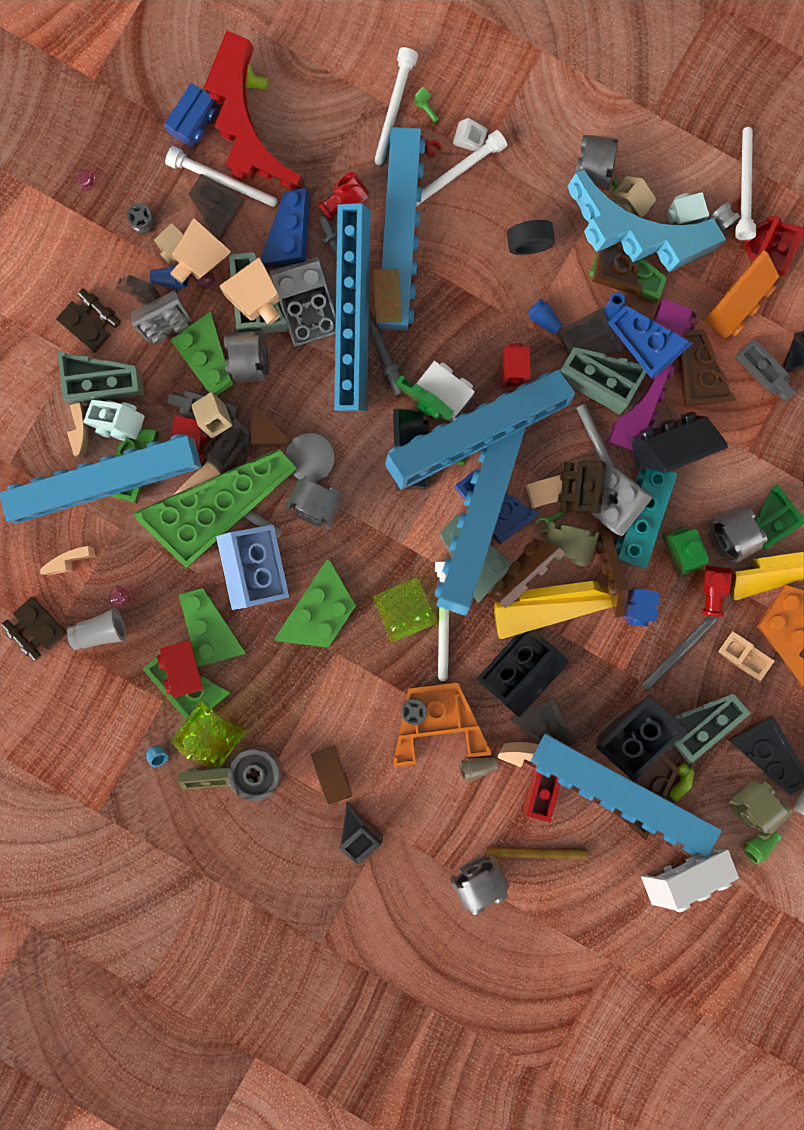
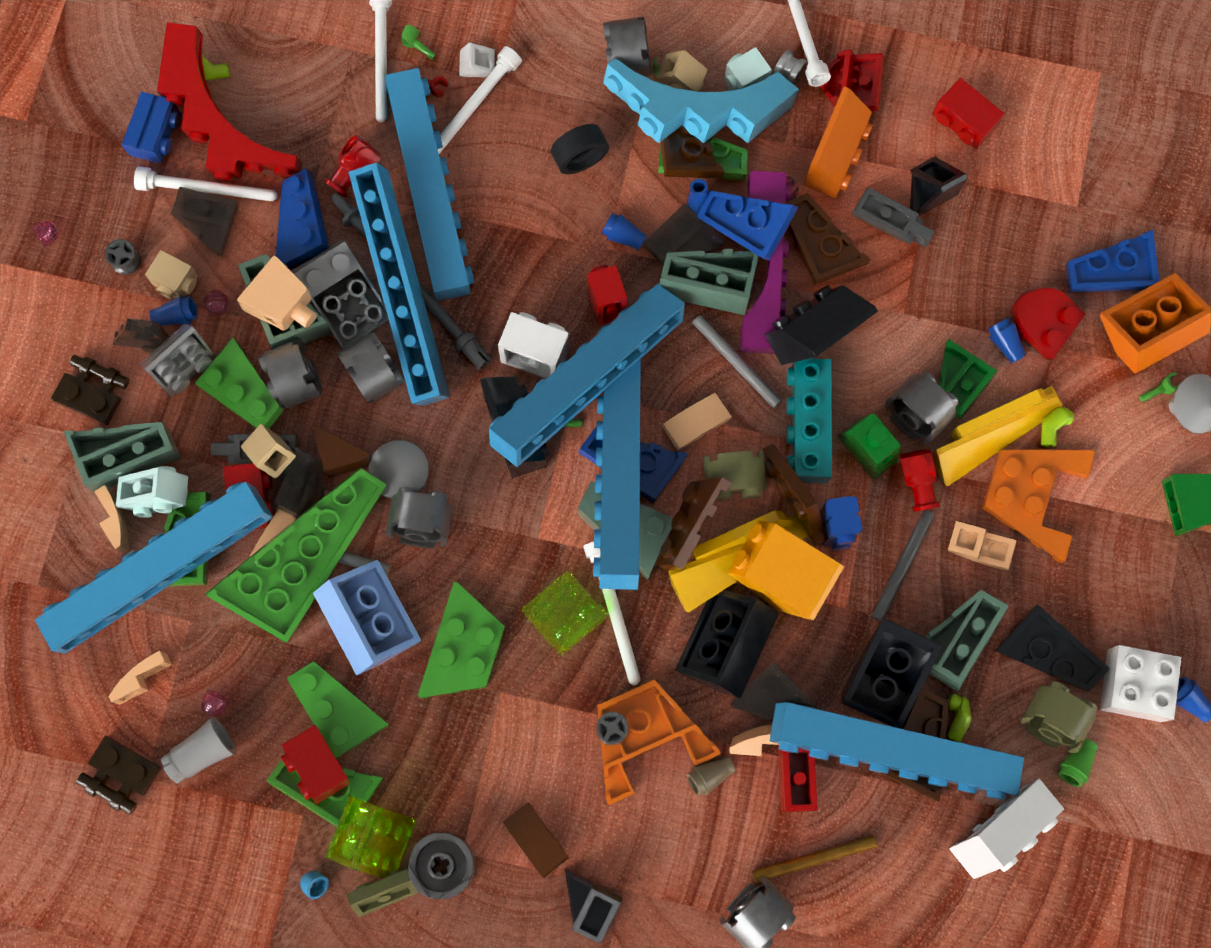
camera: 20 degrees left, 10 degrees down
light nougat torso [170,218,231,284] -> none
clear orange slope [373,268,401,323] -> none
green wing [395,375,454,420] -> none
bright green hand [535,512,568,532] -> none
dark brown plate [558,461,606,513] -> none
light grey brick [591,466,652,536] -> none
none -> flat silver brick [337,332,405,404]
none -> light orange slope [728,520,844,621]

